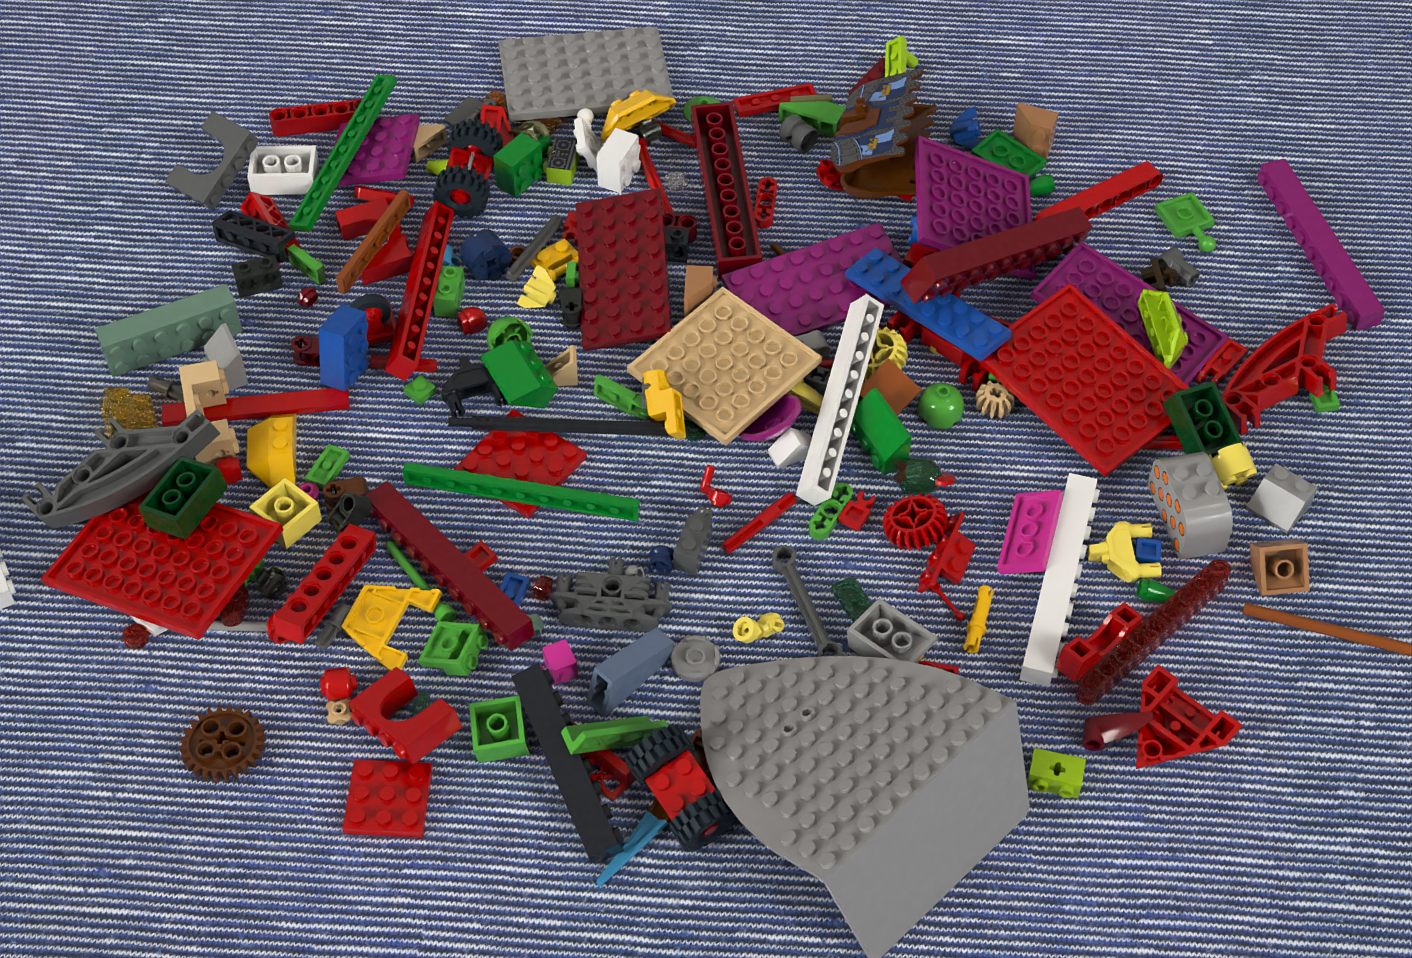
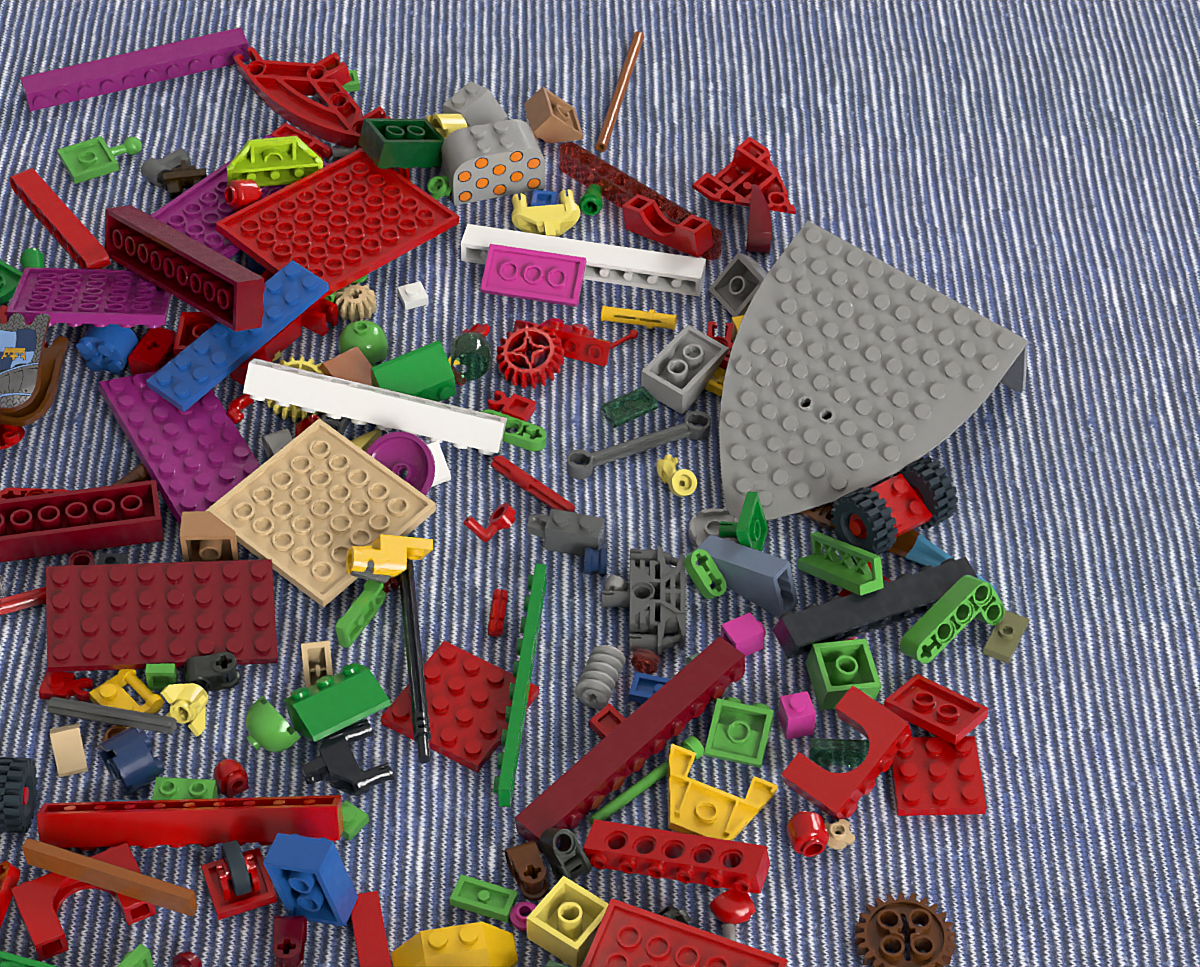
camera: 95 degrees left, 5 degrees down
none -> tan slope [50,723,88,778]
none -> red head [224,179,262,211]
none -> white plate [397,281,429,310]
none -> red axle [487,589,508,637]
none -> light grey piece [575,645,626,710]
none -> bright green beam [684,549,727,599]
none -> light grey slope [708,252,767,317]
none -> green tile [719,492,769,552]
none -> dark pink brick [778,691,816,740]
none -> red plate [884,674,988,745]
none -> bright green beam [900,575,1005,664]
none -> olive plate [983,610,1029,664]

